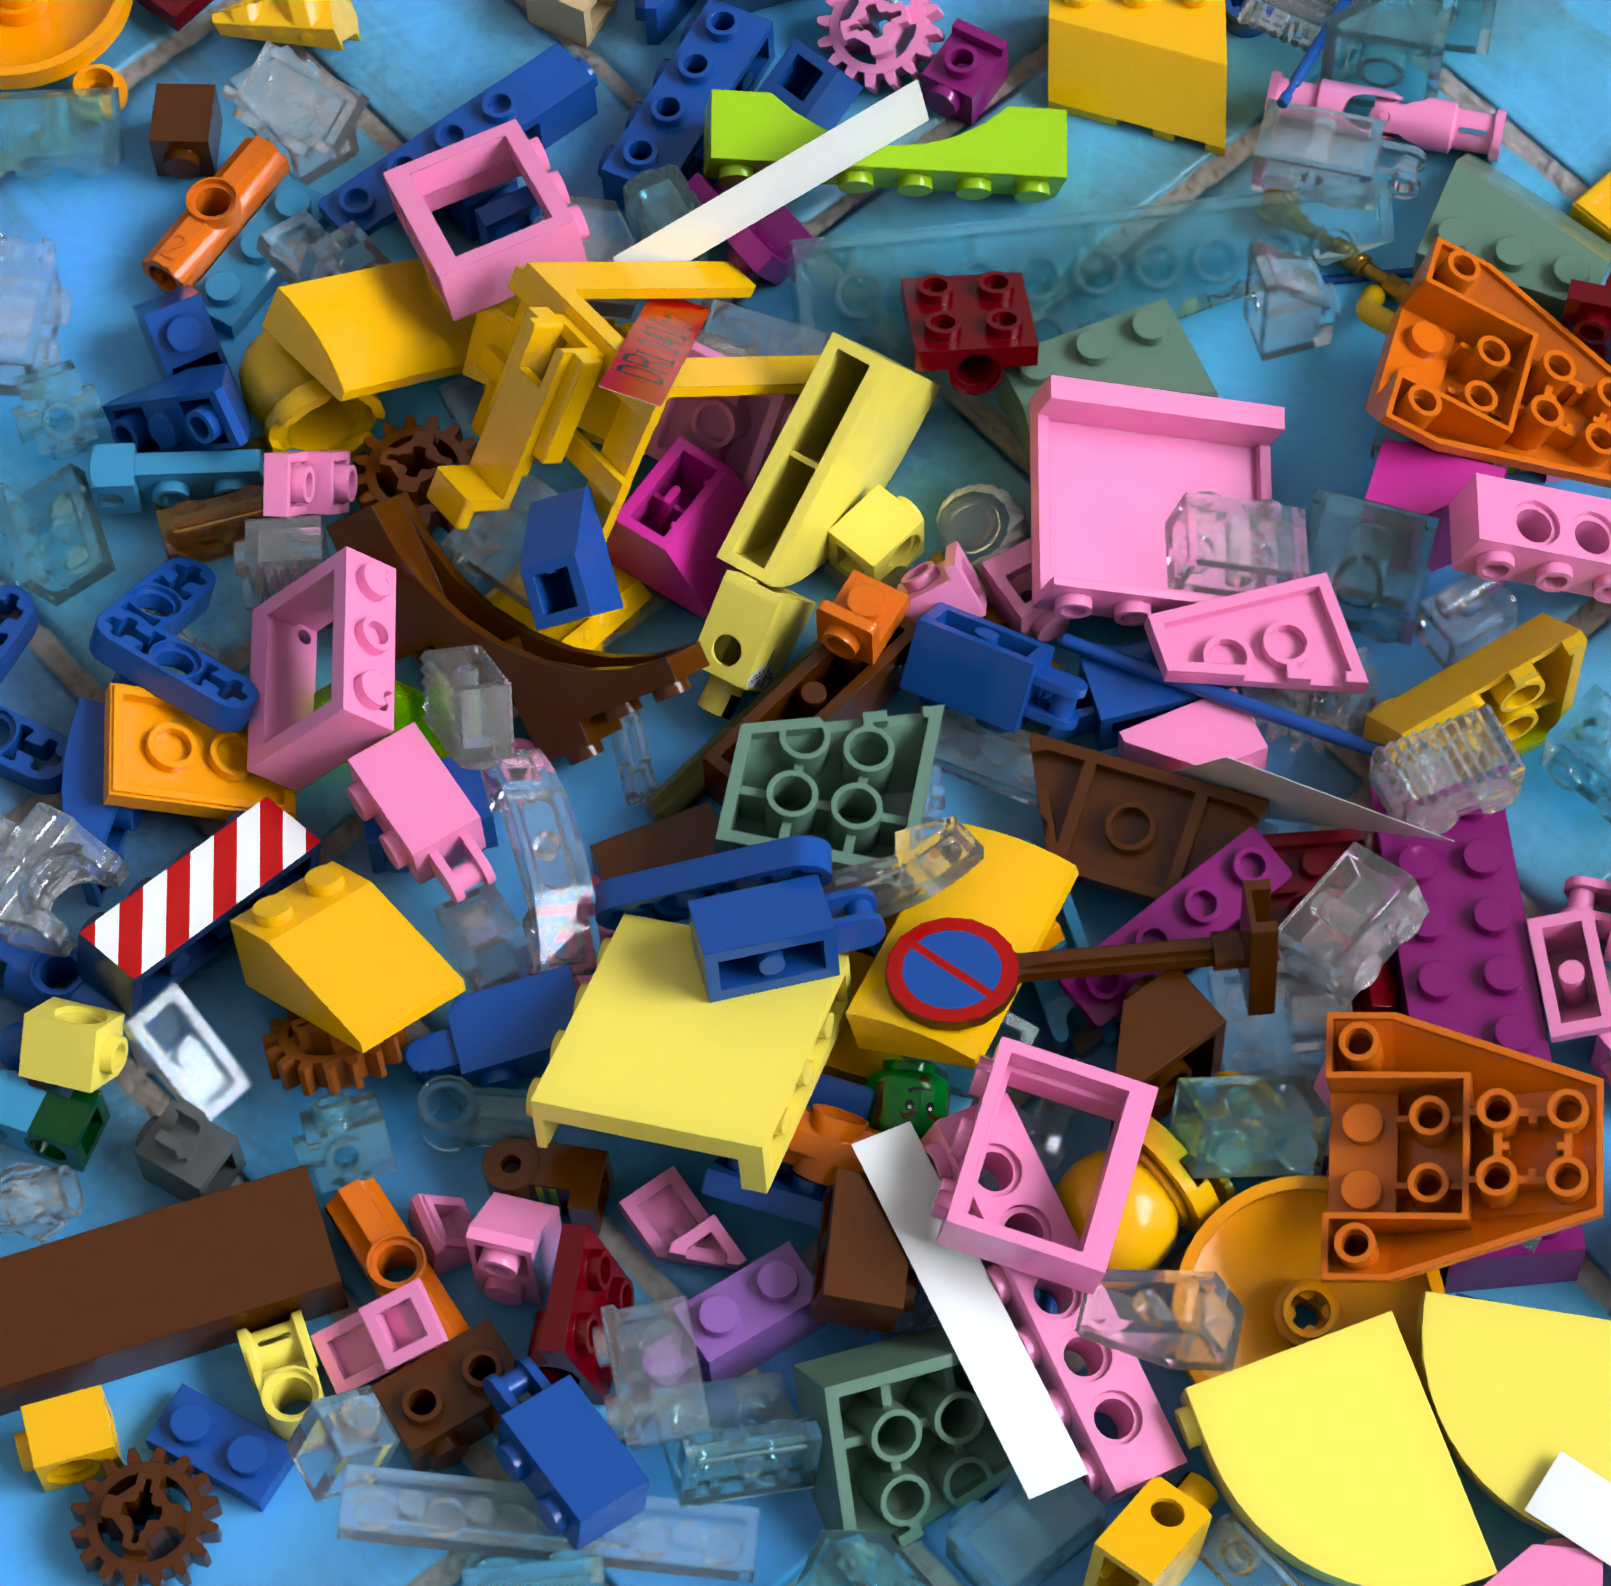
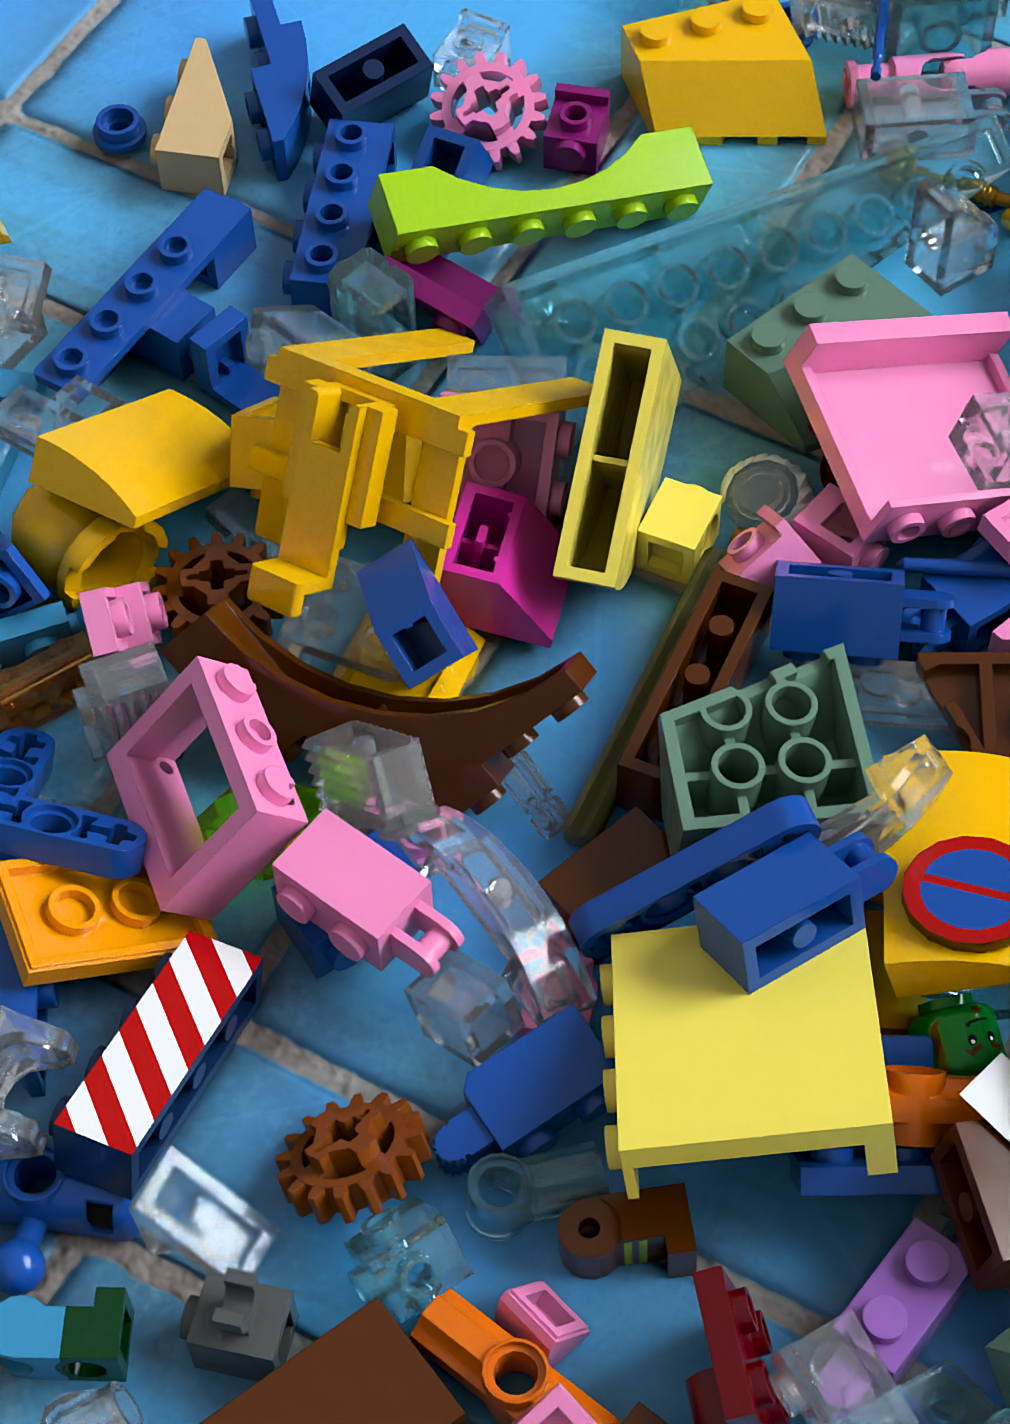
camera: 20 degrees left, 5 degrees down
light yellow brick [18,997,128,1093] -> none
yellow slope [230,861,466,1053] -> none
bright pink window [382,118,591,322] -> none
bright pink slope [465,1192,562,1306] -> none
sticker [599,299,711,407] -> none
white sticker [613,79,929,262] -> none
bright pink slope [617,1165,747,1270] -> none
light yellow torso [697,570,817,720] -> none
orange bracket [816,570,910,666] -> none
dark red plate [900,271,1039,396] -> none

